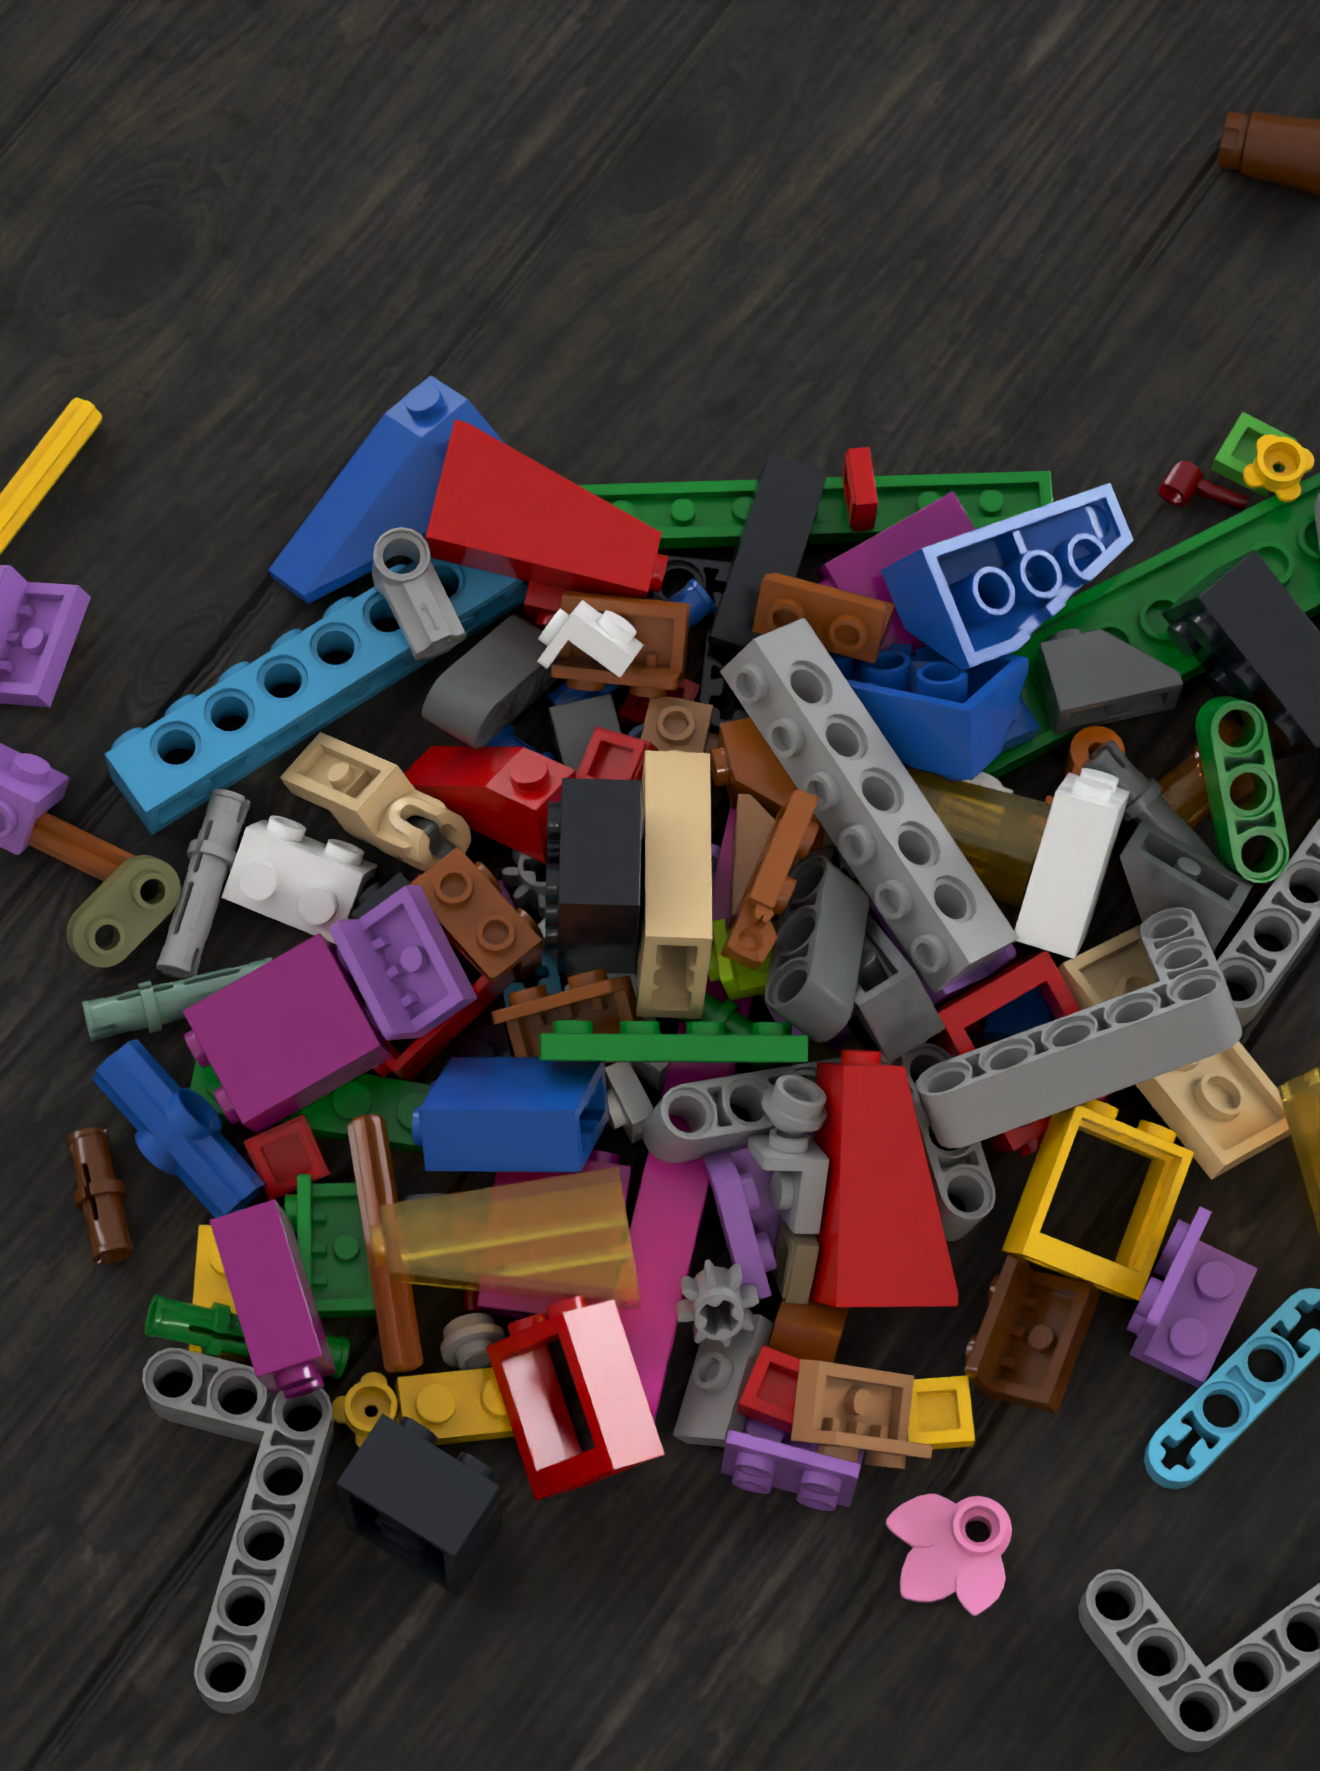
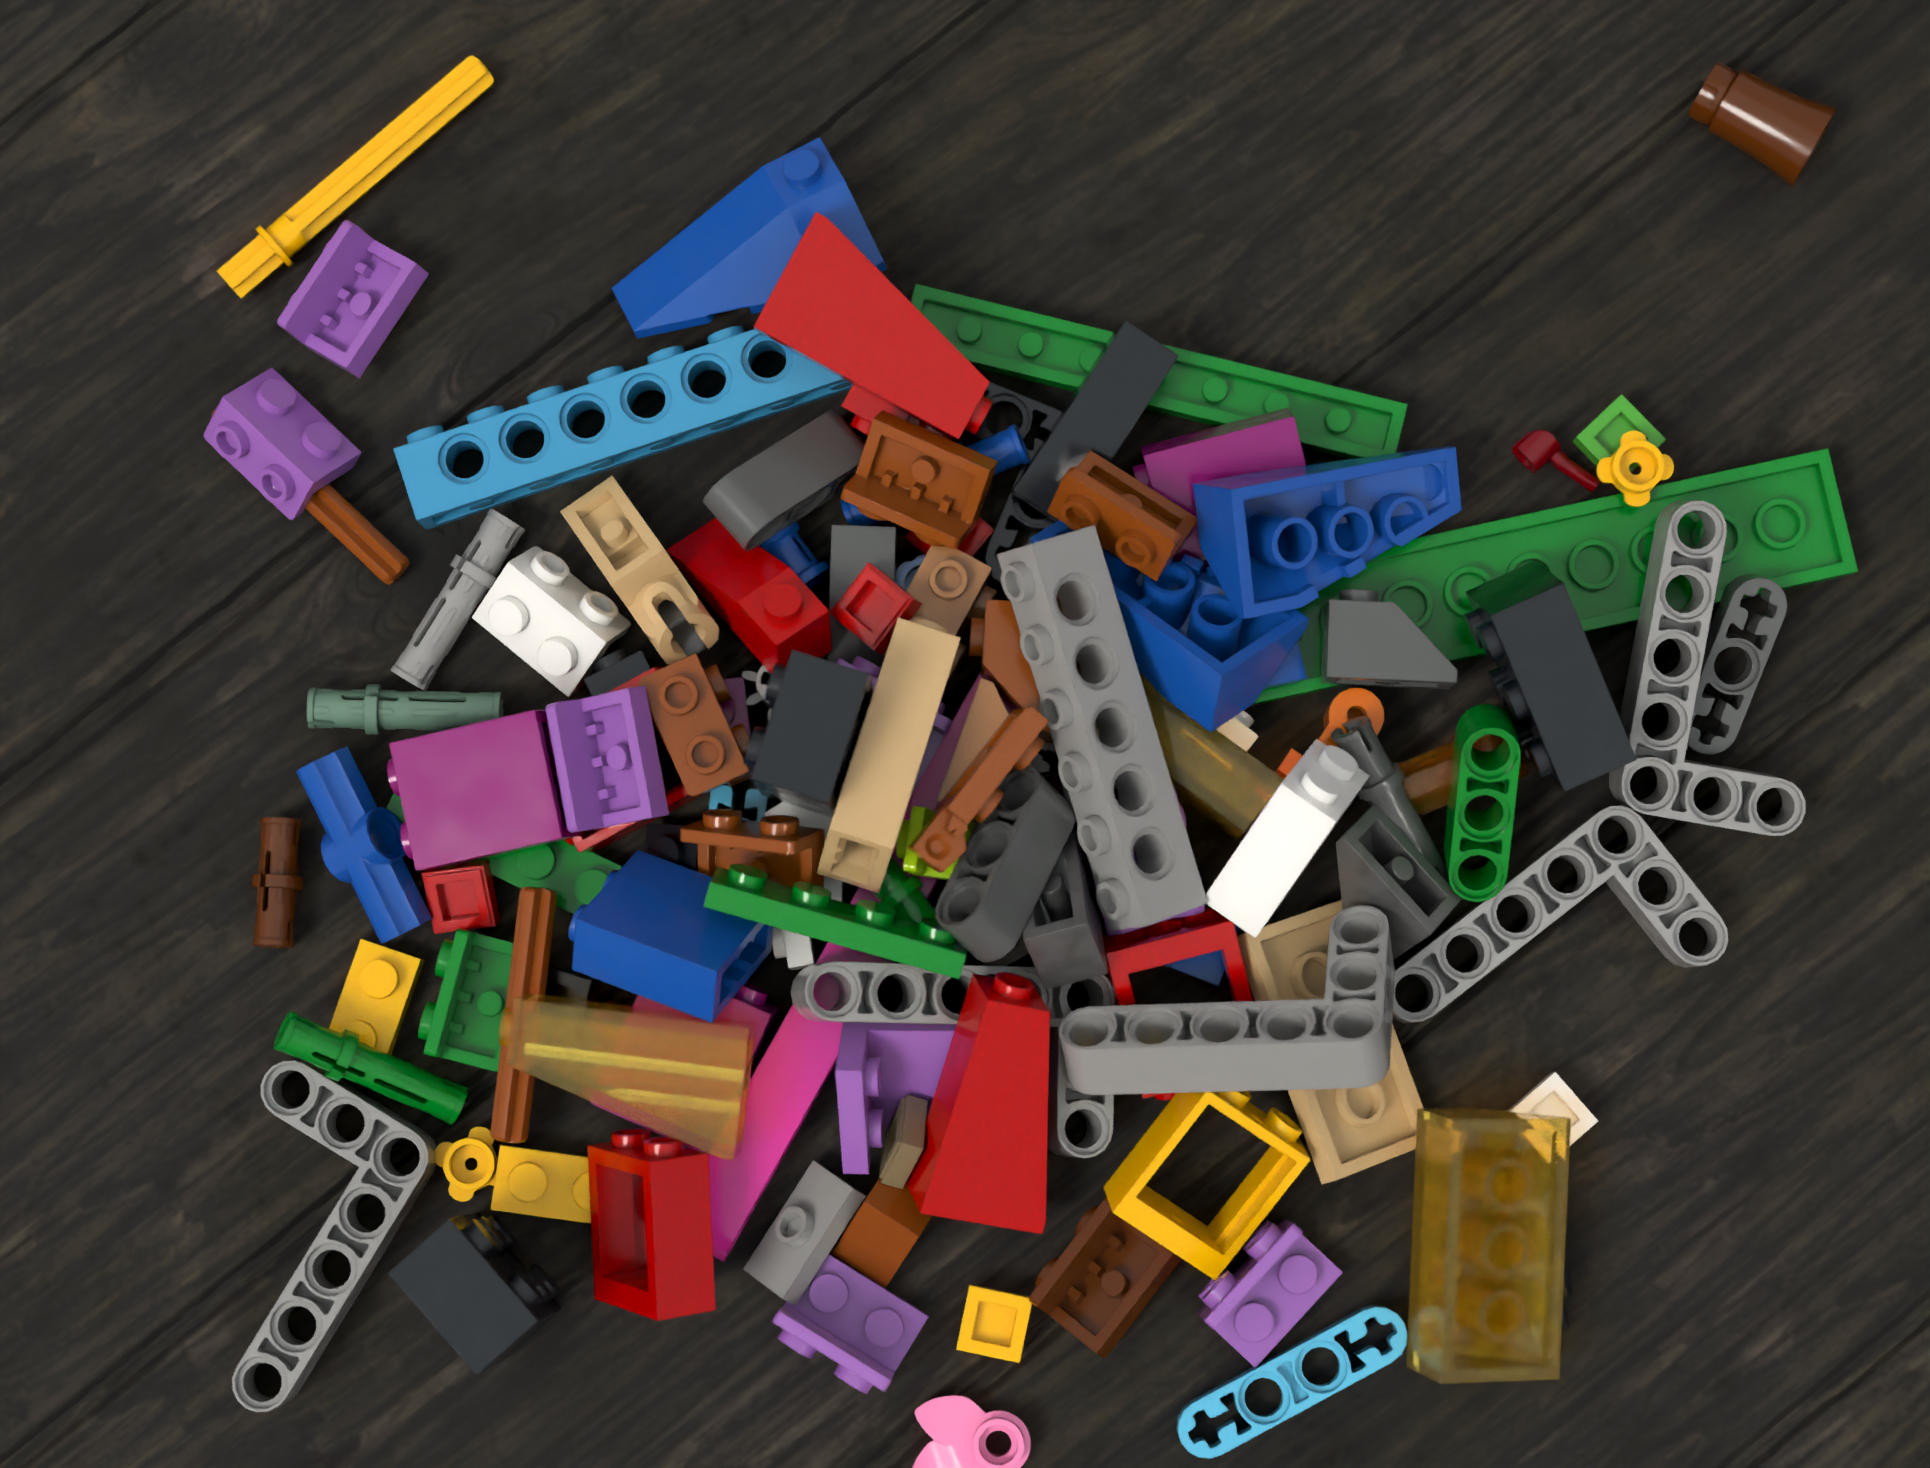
camera: 25 degrees right, 15 degrees up
olive plate [67,855,181,968] -> none
magenta brick [209,1199,336,1399] -> none
light grey piece [372,527,466,661] -> none
light grey plate [440,1313,506,1370] -> none
white bracket [537,600,644,677] -> none
light grey gear [676,1259,759,1347] -> none
red plate [737,1345,800,1434] -> none
light grey bracket [747,1128,829,1234] -> none
light grey plate [761,1075,827,1135] -> none
medium nougat bracket [791,1359,932,1469] -> none
red tile [842,447,878,532] -> none

